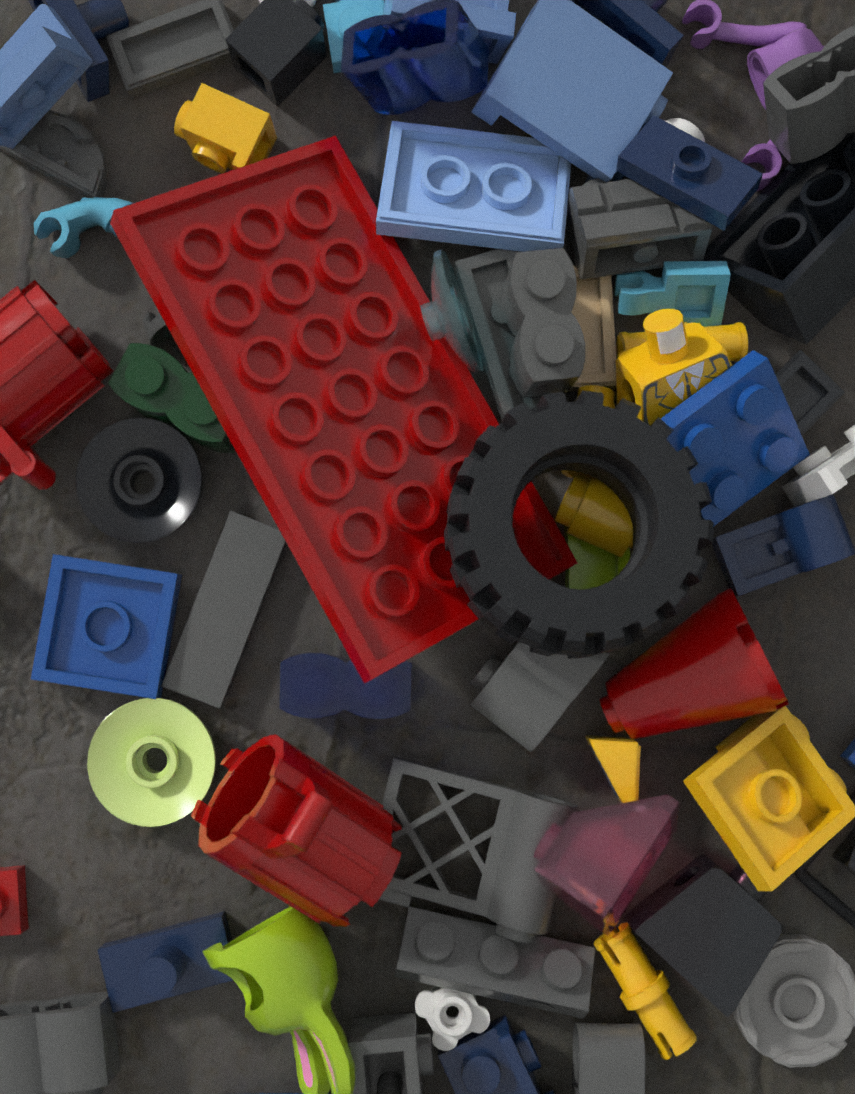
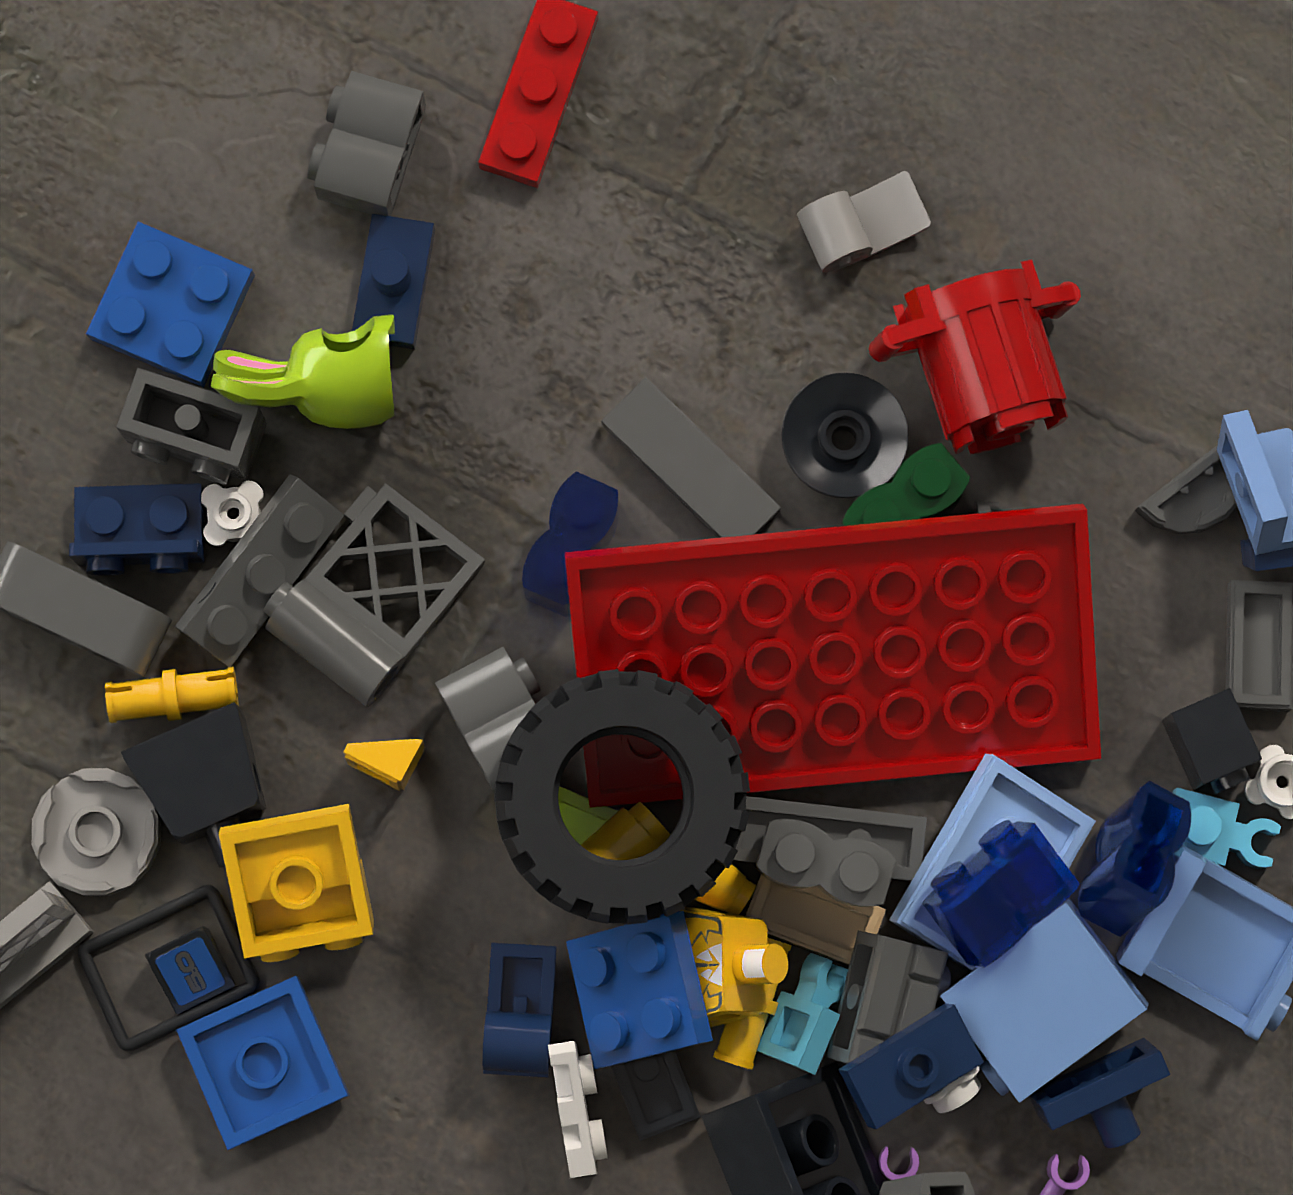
camera: 115 degrees right, 5 degrees down
blue plate [31,554,182,699] -> none
medium azure piece [34,197,133,258] -> none
yellowish green dish [87,698,216,827] -> none
yellow brick [174,83,277,173] -> none
red container [191,734,402,927] -> none
clear light blue dish [420,249,483,373] -> none
clear pink slope [534,795,679,937] -> none
red cone [599,588,789,740] -> none
none -> clear blue brick [922,820,1080,968]

